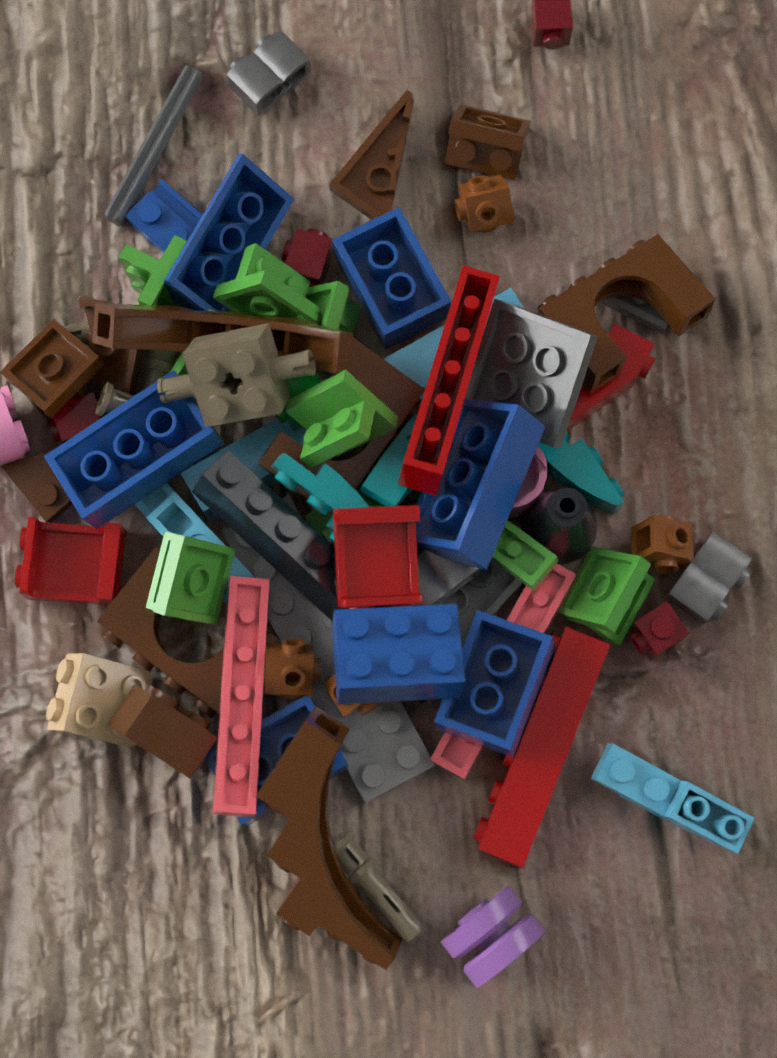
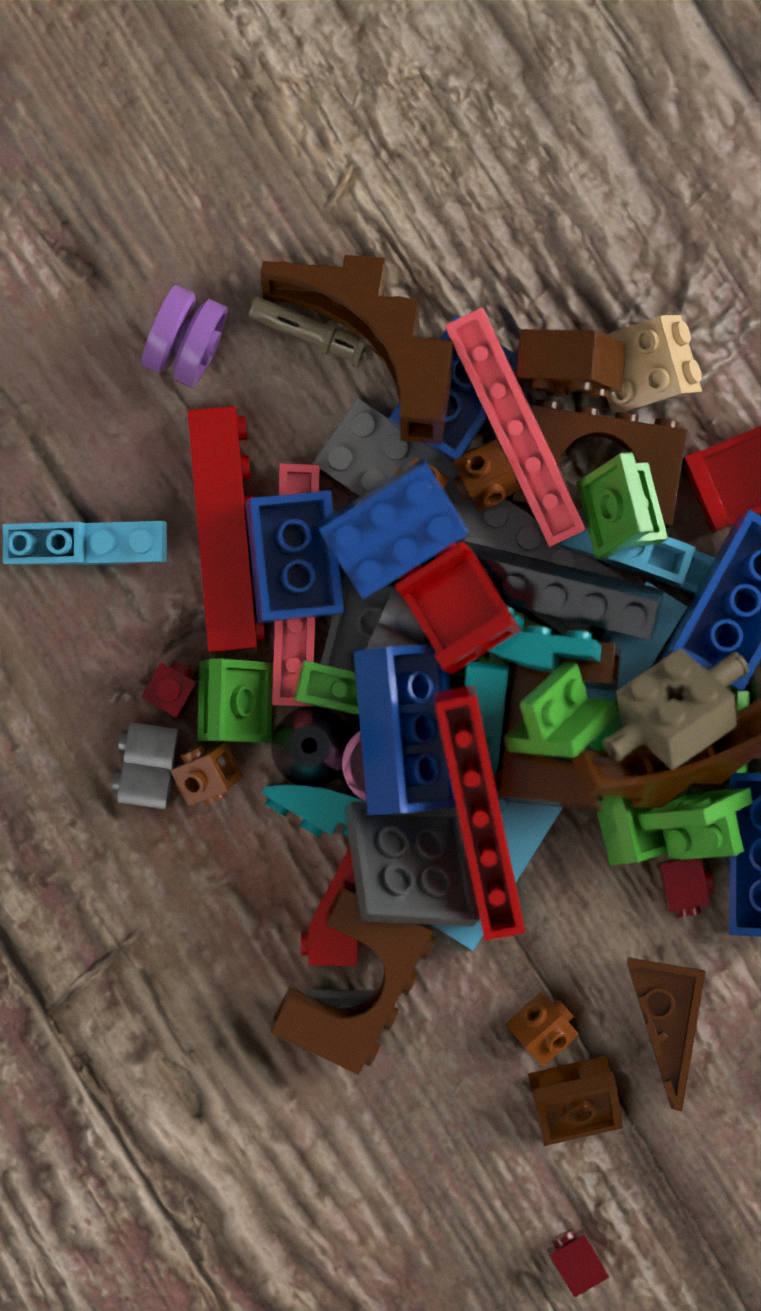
camera: 150 degrees right, 10 degrees up
blue brick [332,207,452,350] -> none

